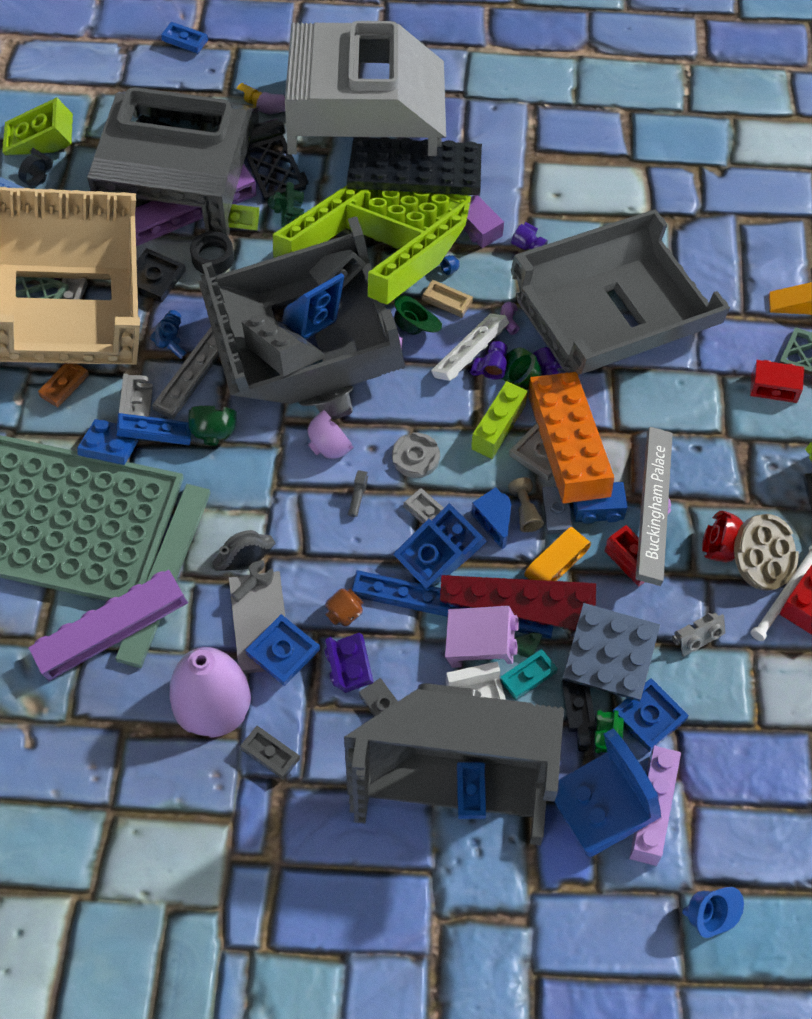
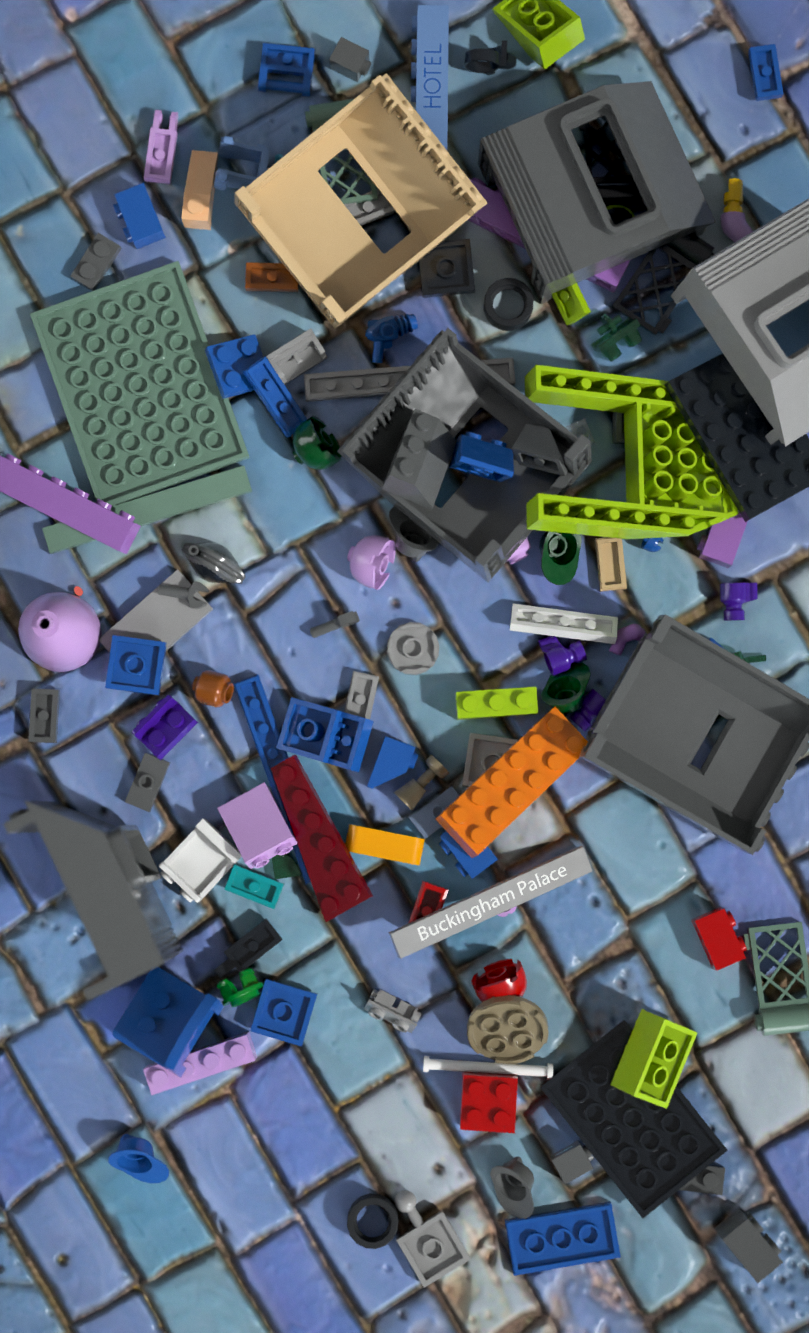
camera: 60 degrees right, 25 degrees up
sand blue plate [562,603,660,702] -> none

